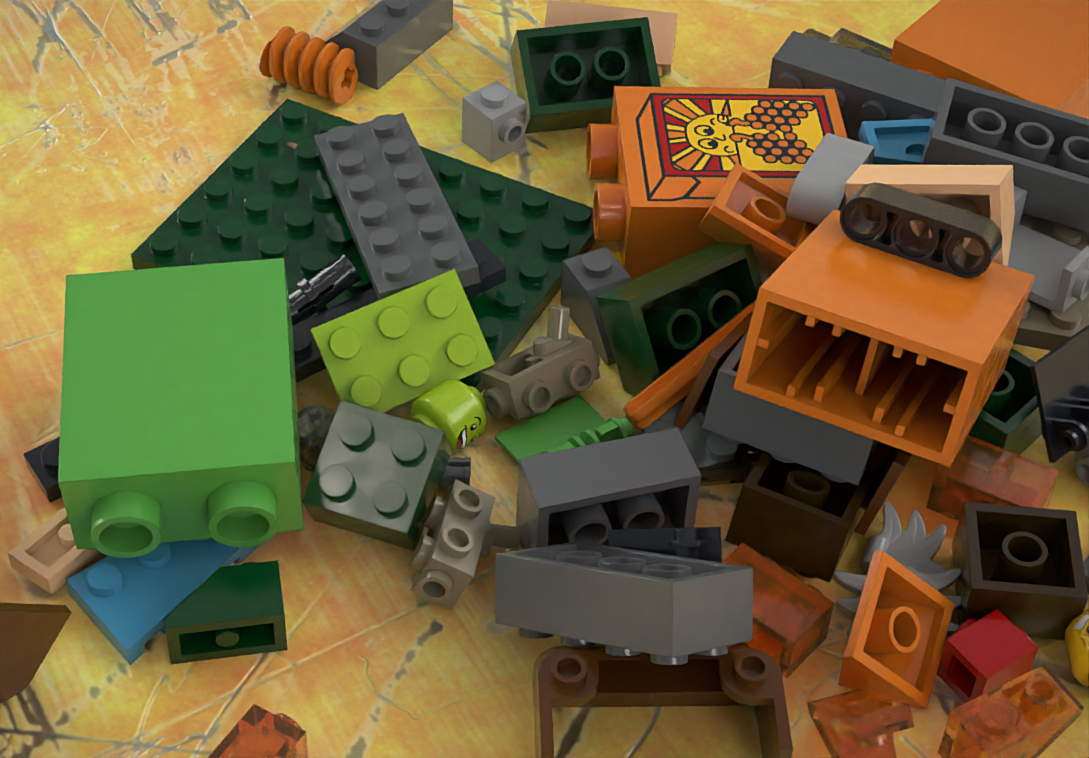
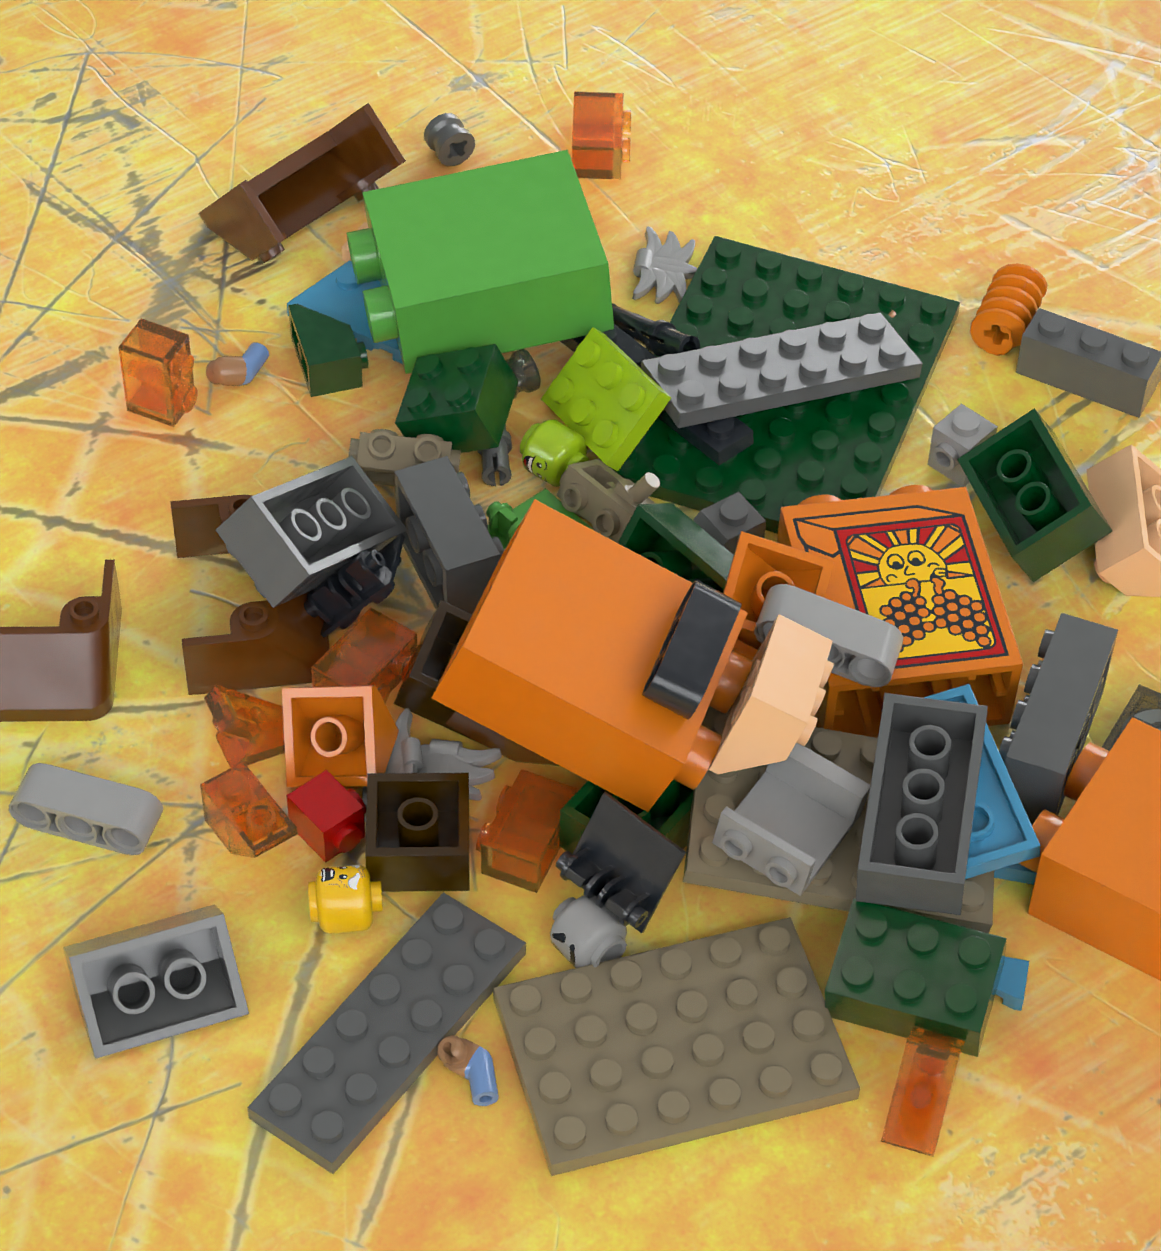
camera: 85 degrees right, 5 degrees up
none -> medium nougat arm [206,342,269,386]

